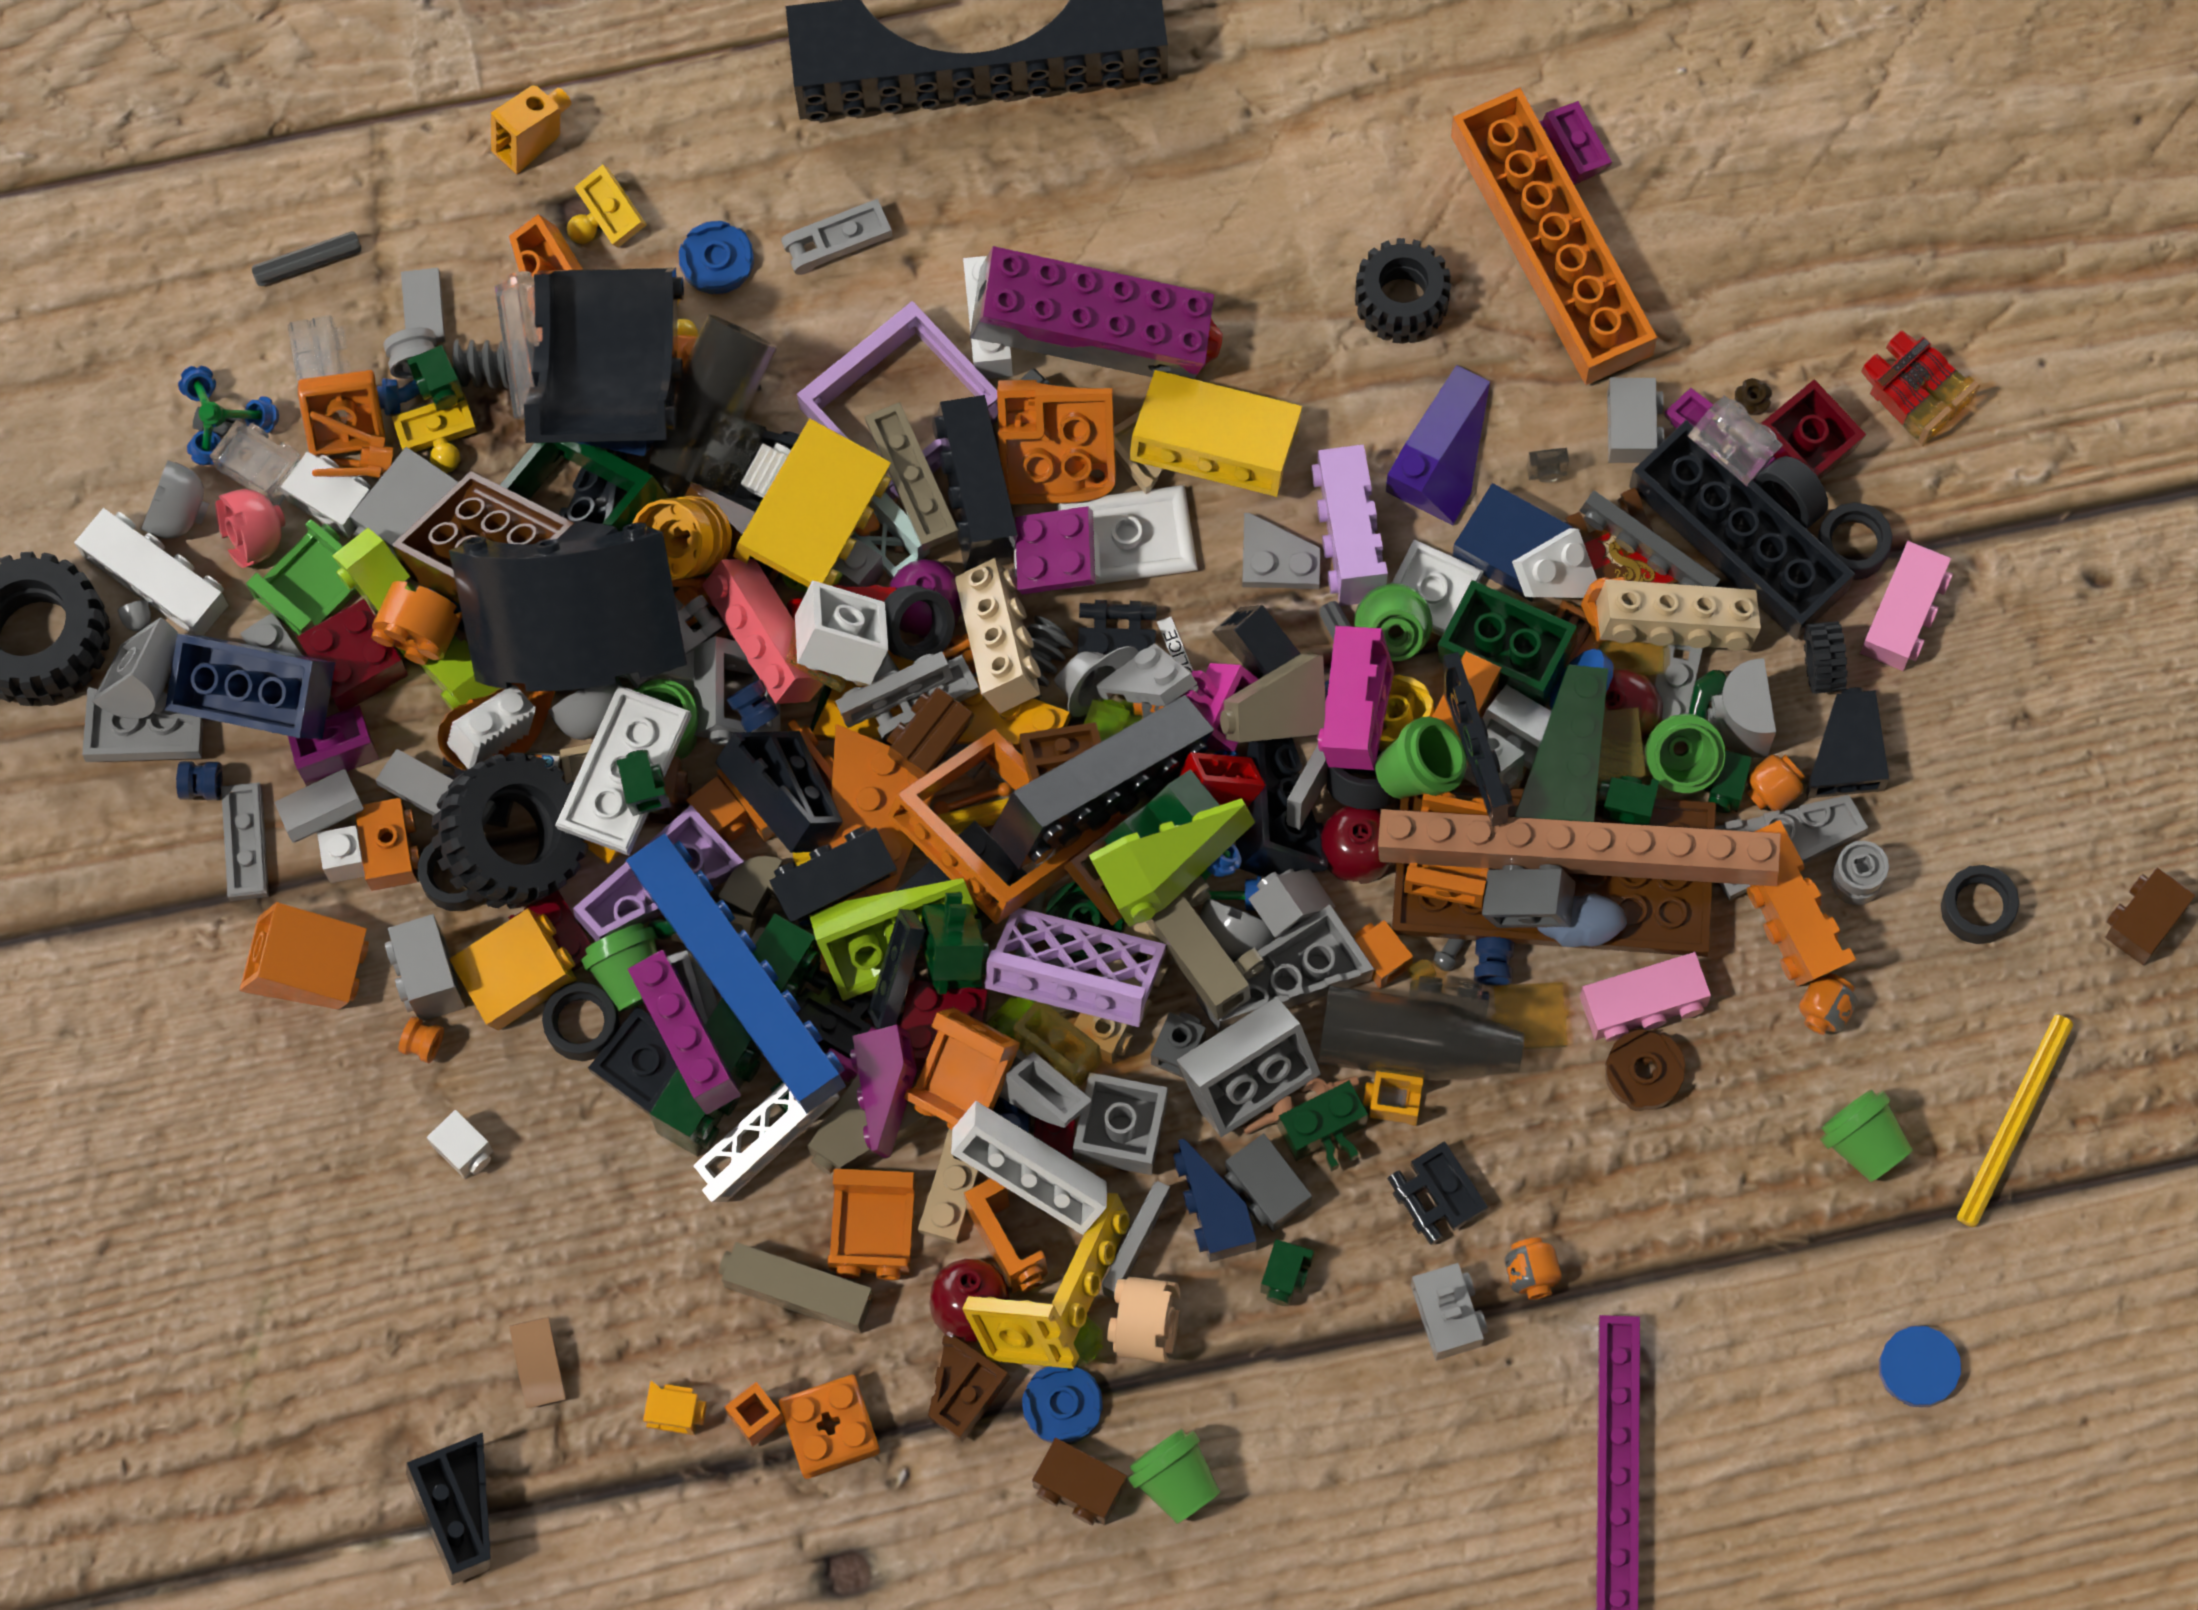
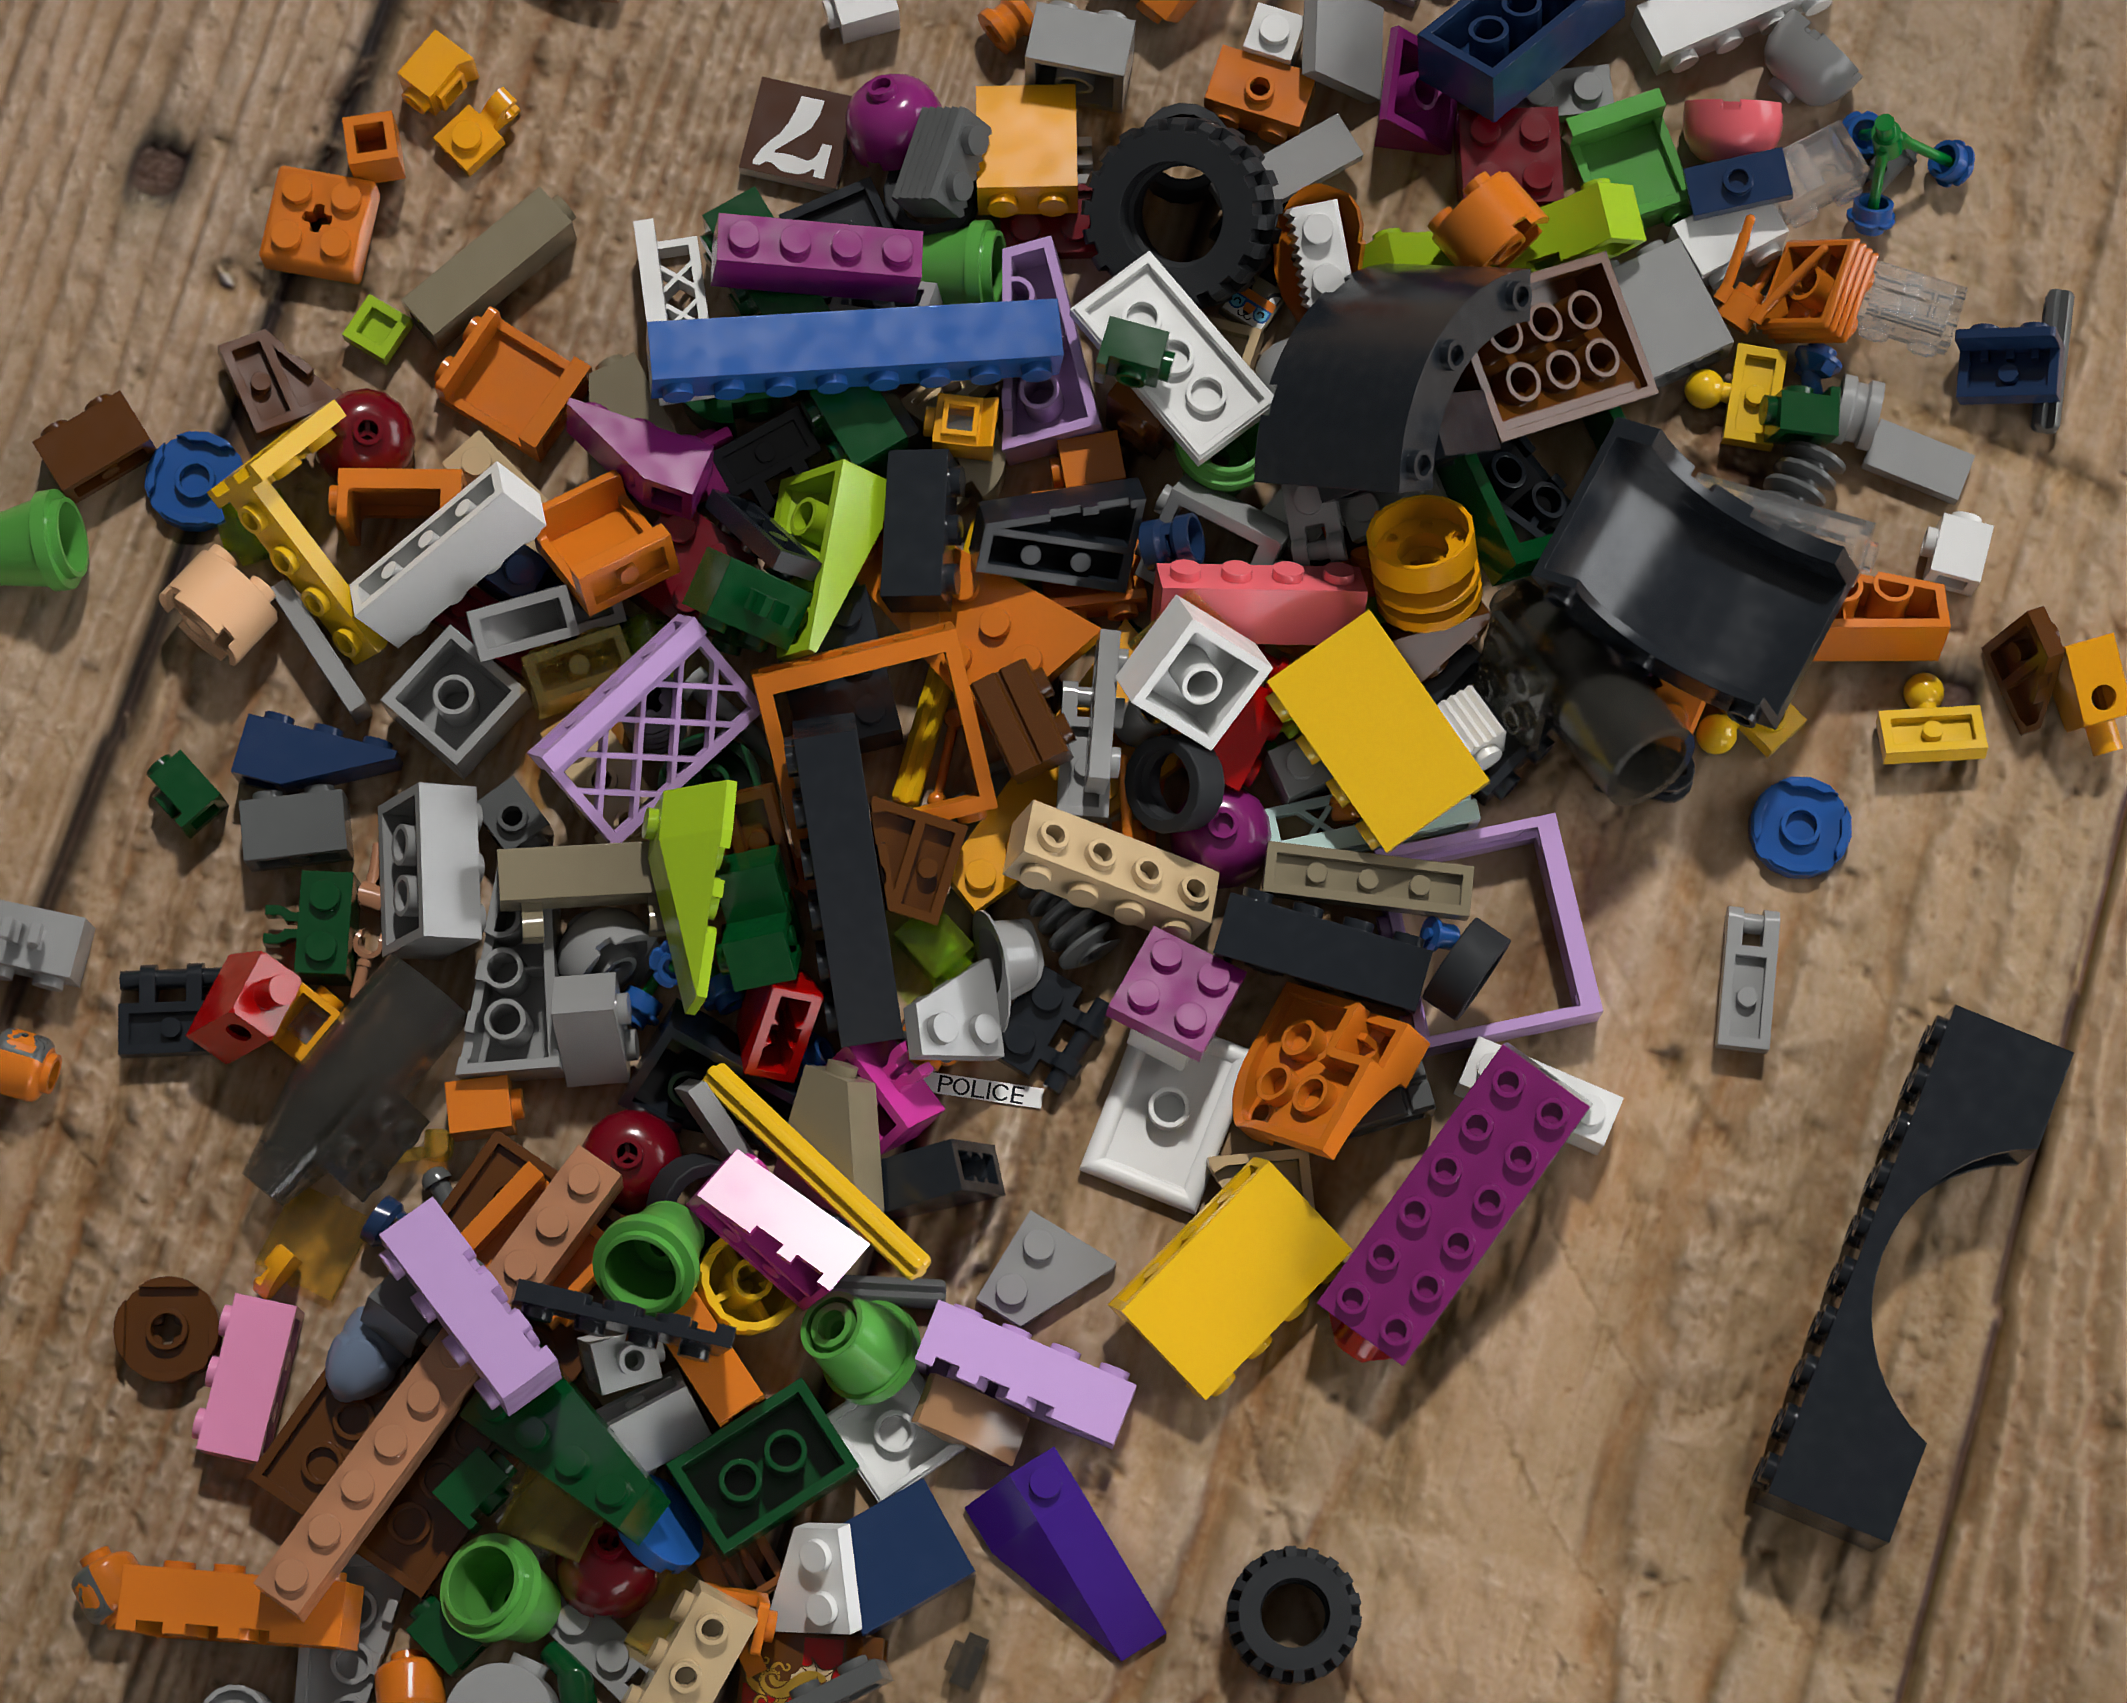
camera: 115 degrees right, 5 degrees up
none -> red torso [186,951,302,1065]
none -> light orange tile [253,1244,302,1300]
none -> lime plate [342,294,414,366]
none -> lavender wedge [378,1196,562,1416]
none -> light orange plate [433,87,521,177]
none -> yellow axle [702,1063,931,1281]
none -> reddish brown tile [739,77,852,193]
none -> magenta cylinder [845,74,942,171]
none -> dark grey brick [891,106,992,218]
none -> medium nougat slope [911,1373,1030,1467]
none -> light orange window [923,393,999,462]
none -> blue piece [1420,916,1461,952]
none -> black tyre [1422,918,1511,1020]
none -> dark blue plate [1683,147,1793,221]
none -> white brick [1920,511,1994,596]
none -> dark blue bracket [1955,322,2065,405]
none -> reddish brown wing [1981,606,2065,736]

